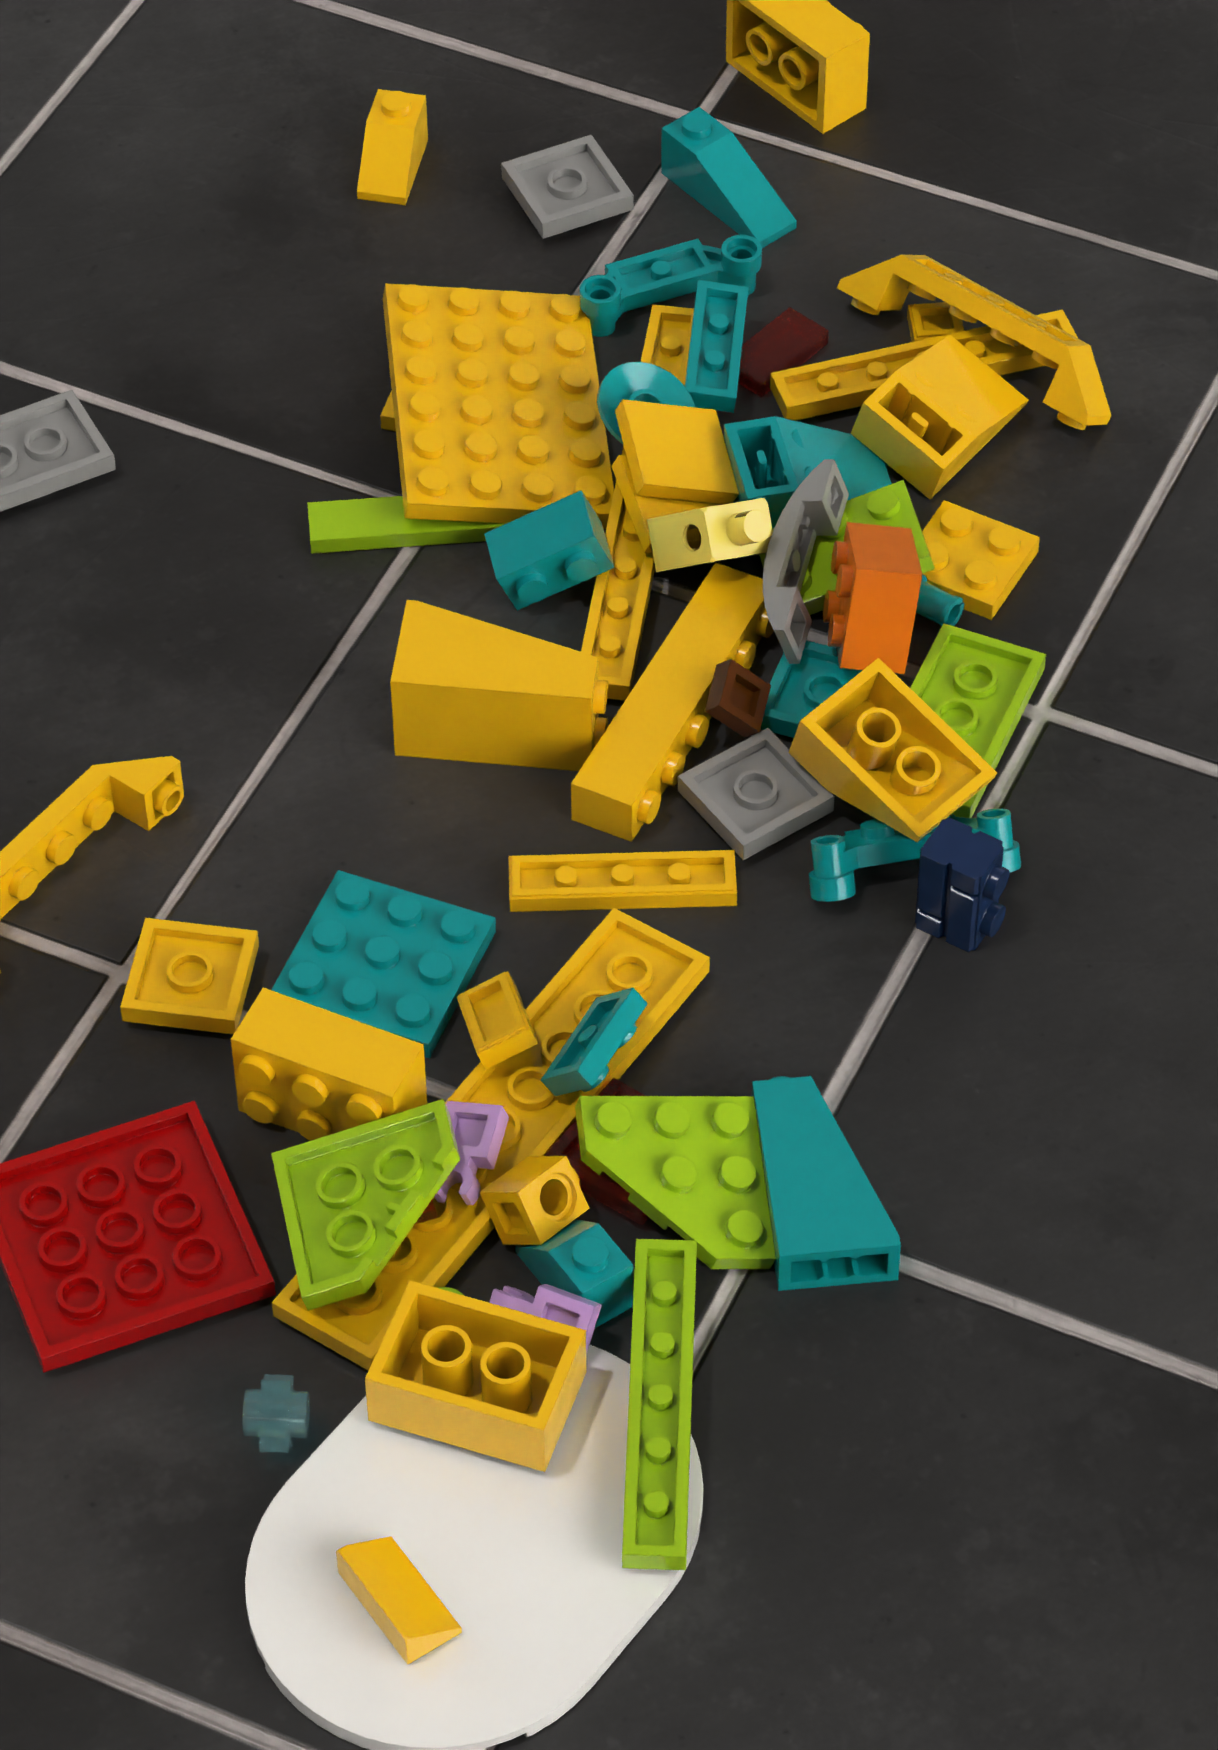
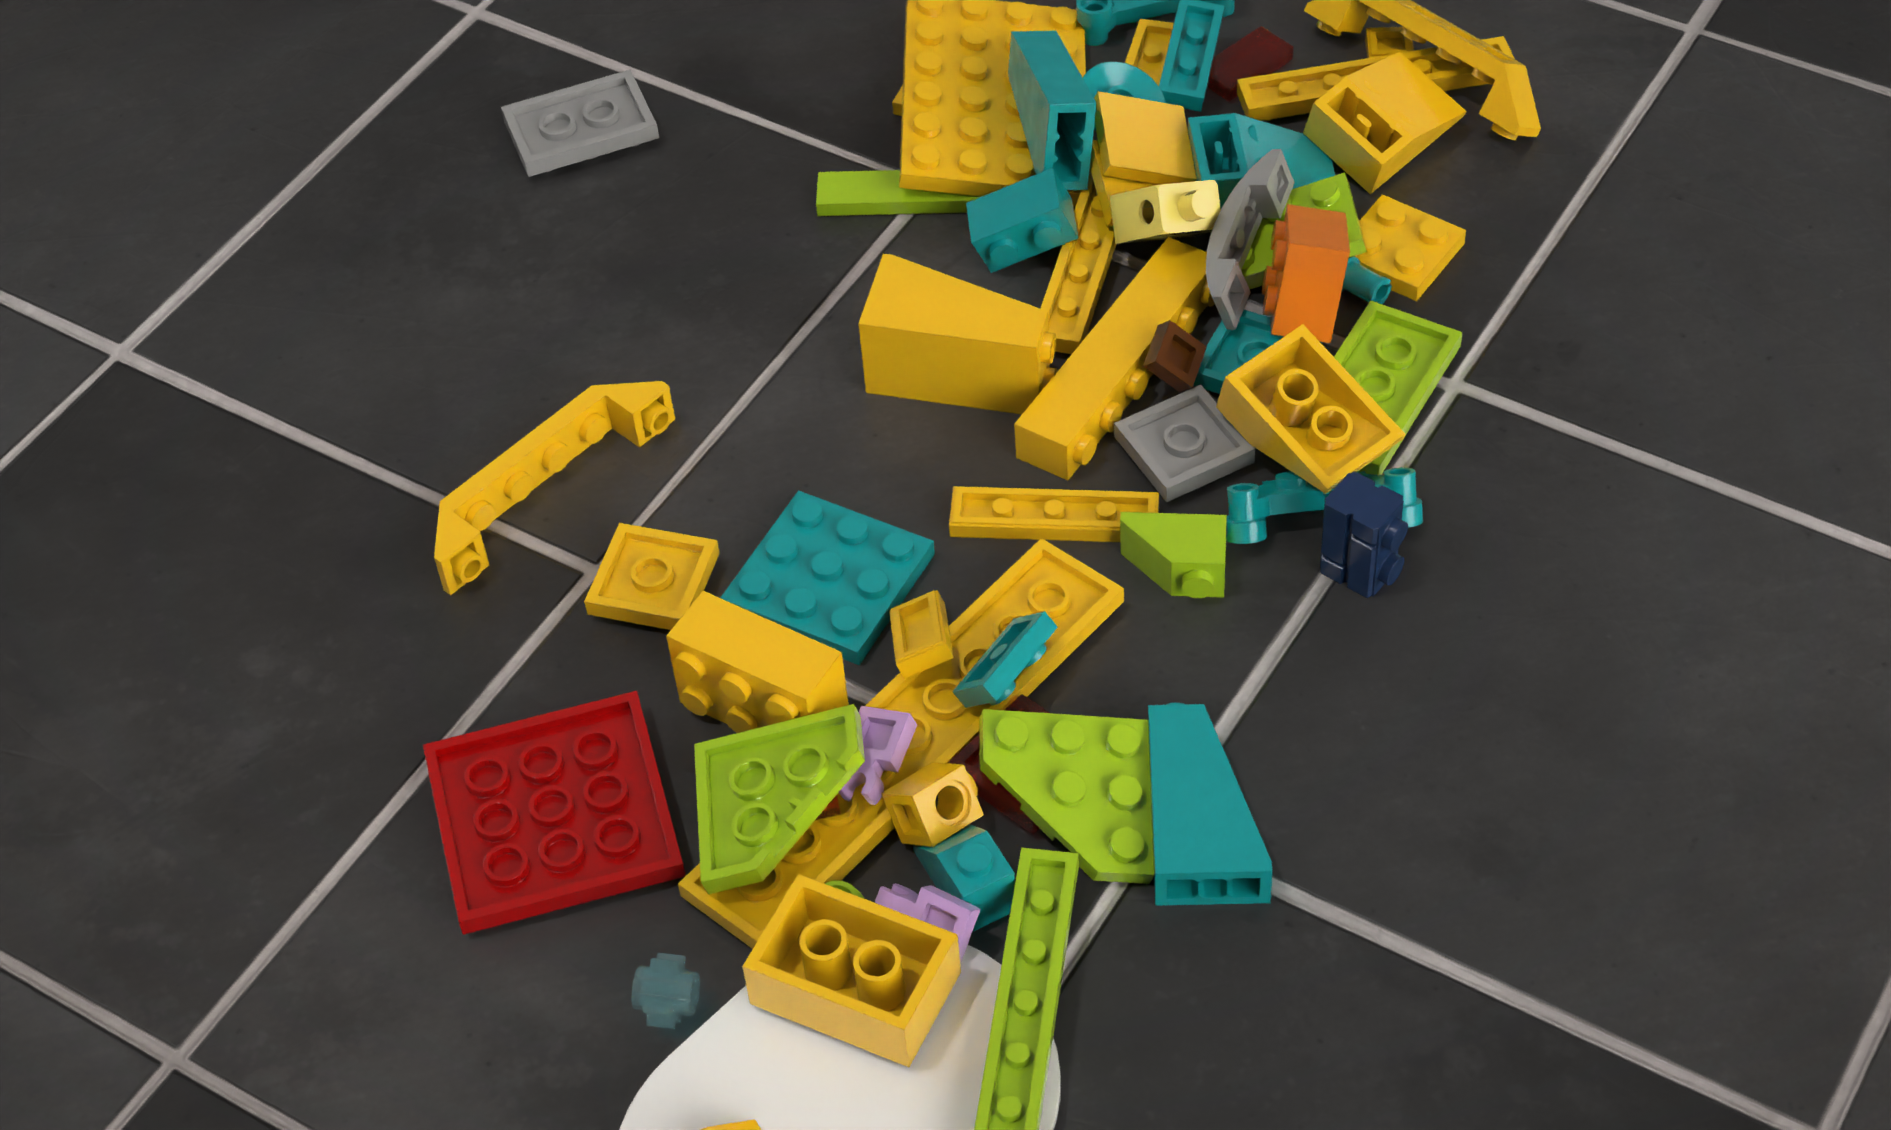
camera: 10 degrees right, 0 degrees up
none -> teal slope [1008,31,1097,190]
none -> lime slope [1120,512,1227,598]

